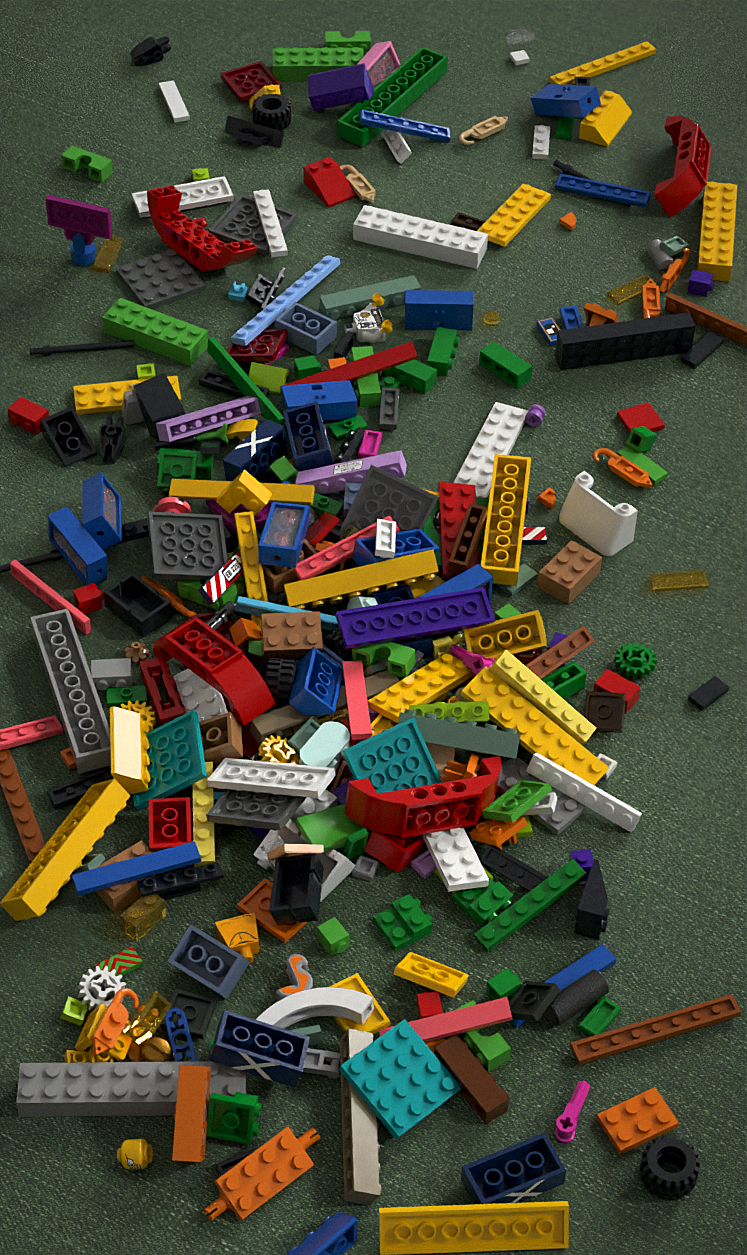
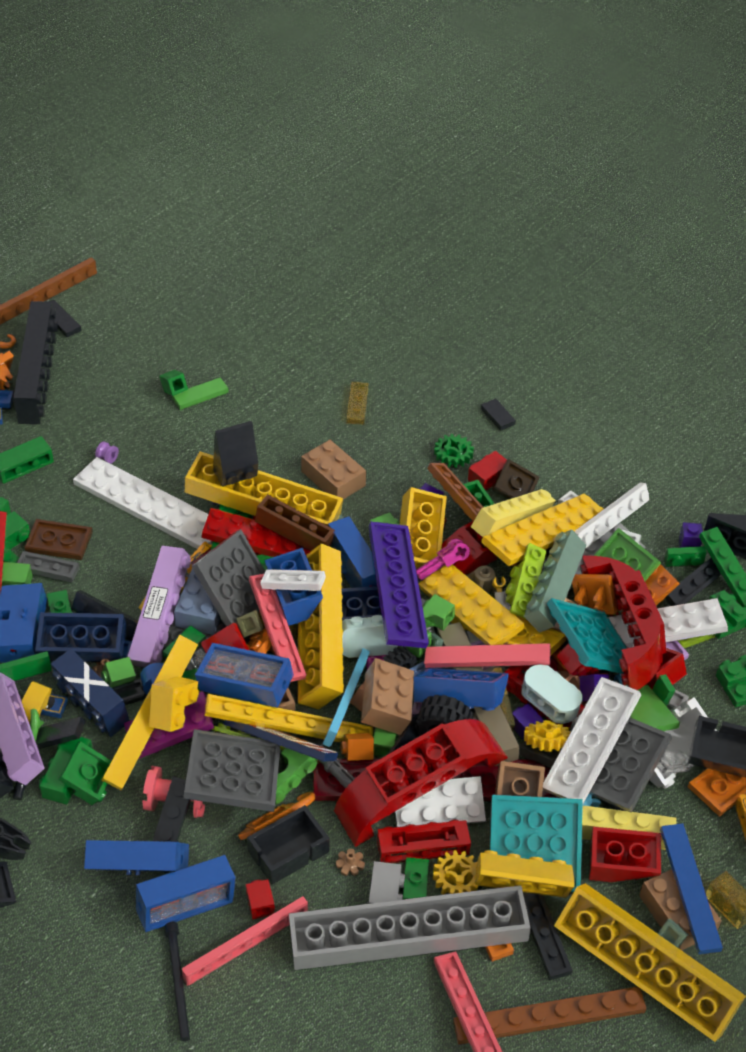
camera: 80 degrees left, 0 degrees up
black bracket [137,862,224,901] -> none
light nougat tile [268,844,324,860] -> none
sand green tile [286,717,321,756] -> none
dark pink tile [358,430,383,459] -> none
white windscreen [559,471,638,556] -> none
orange plate [593,448,652,488] -> none
red tile [617,402,665,433] -> none
none -> reddish brown tile [24,519,93,560]
none -> black slope [213,421,258,487]
none -> green plate [664,546,707,567]

